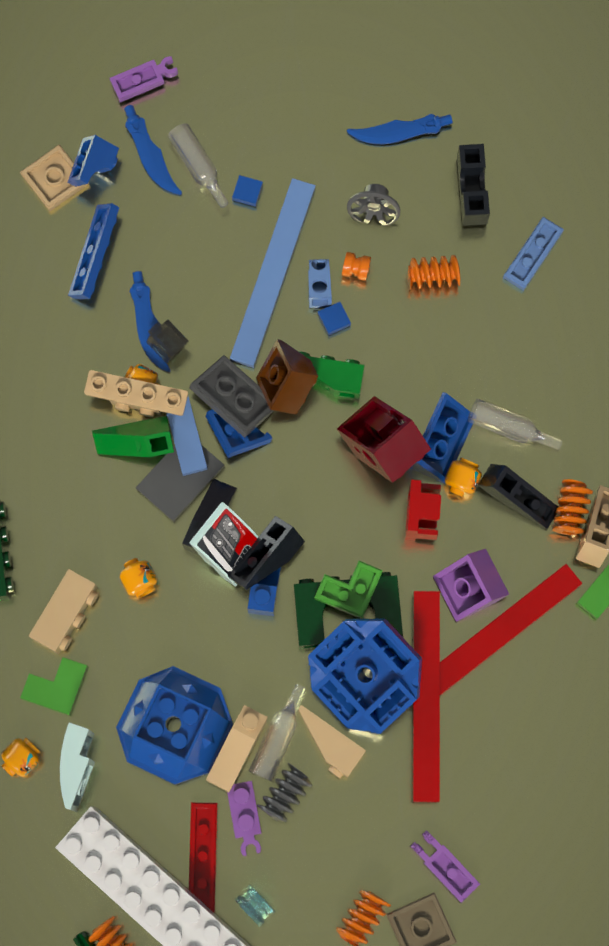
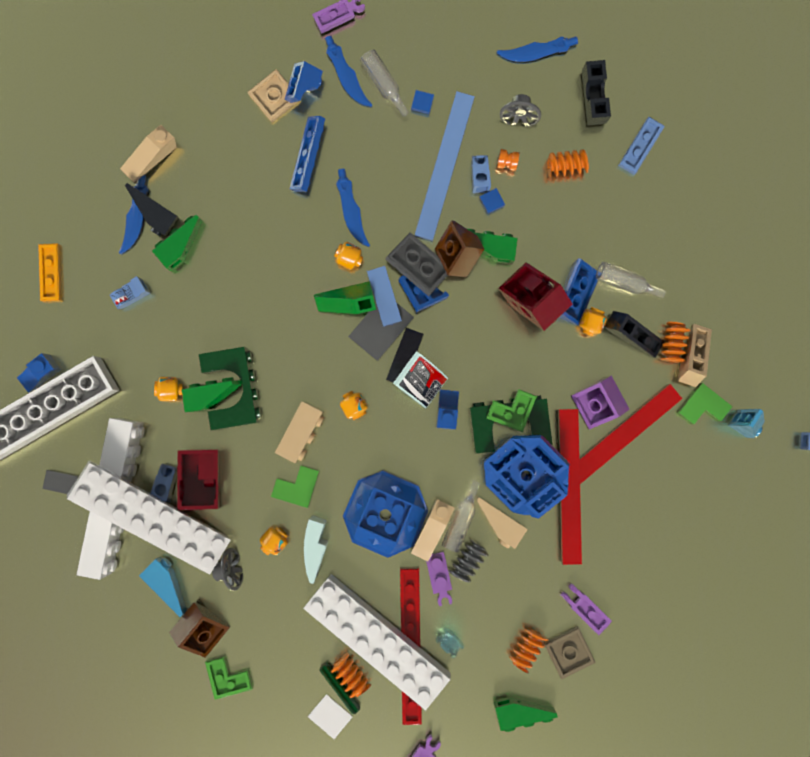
camera: 10 degrees left, 10 degrees up
tan bracket [84,370,188,417] -> none
clear smoke brick [146,320,189,364] -> none
black slope [228,516,305,590] -> none
red panel [405,479,441,541] -> none

